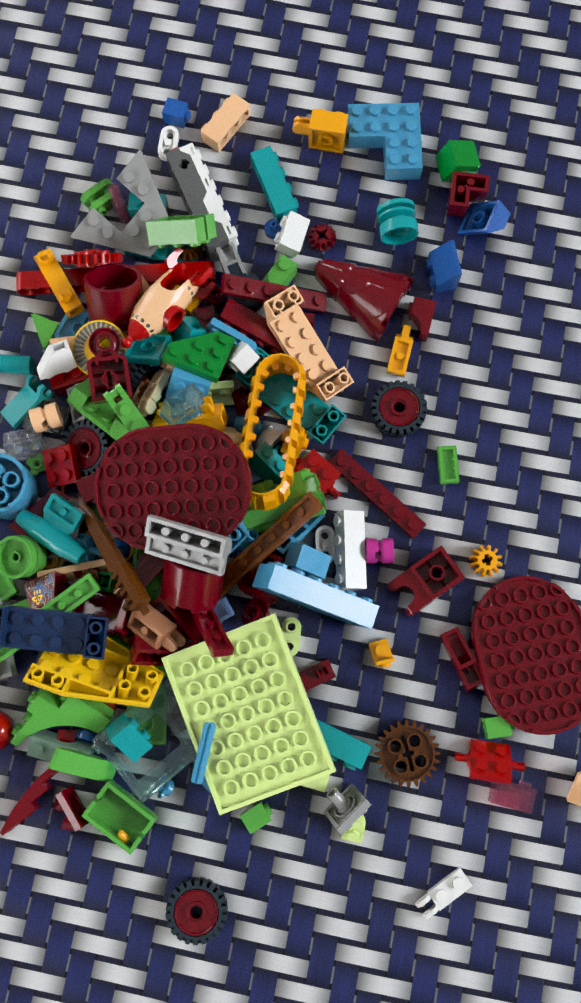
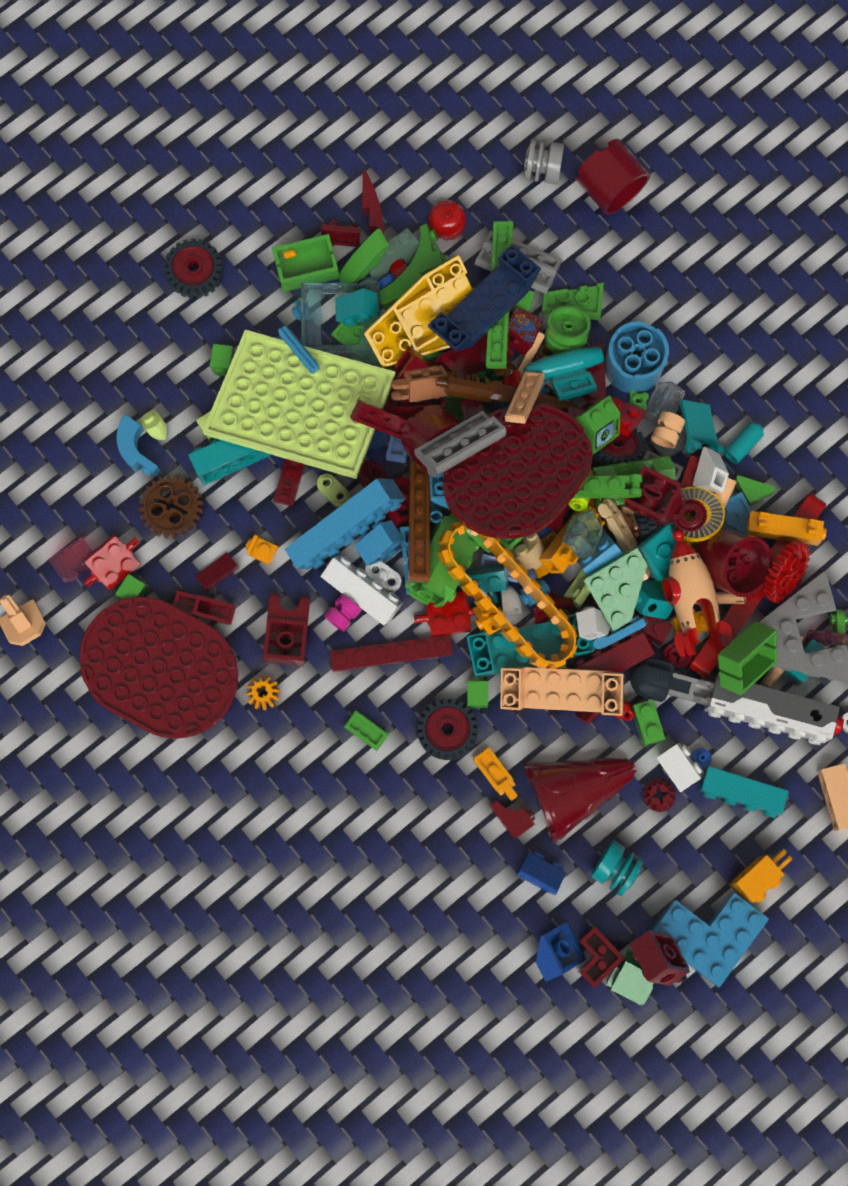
camera: 130 degrees right, 0 degrees up
dark red plate [221,273,327,314] -> none
light grey plate [324,783,371,835] -> none
white hinge [415,867,473,919] -> none
none -> dark azure arch [117,414,161,477]
none -> dark red slope [195,552,239,592]
none -> bright green brick [467,678,488,708]
none -> red plate [504,370,521,387]
none -> light nougat tile [505,372,545,424]
none -> bright green slope [574,396,620,455]
none -> dark red brick [630,930,690,986]

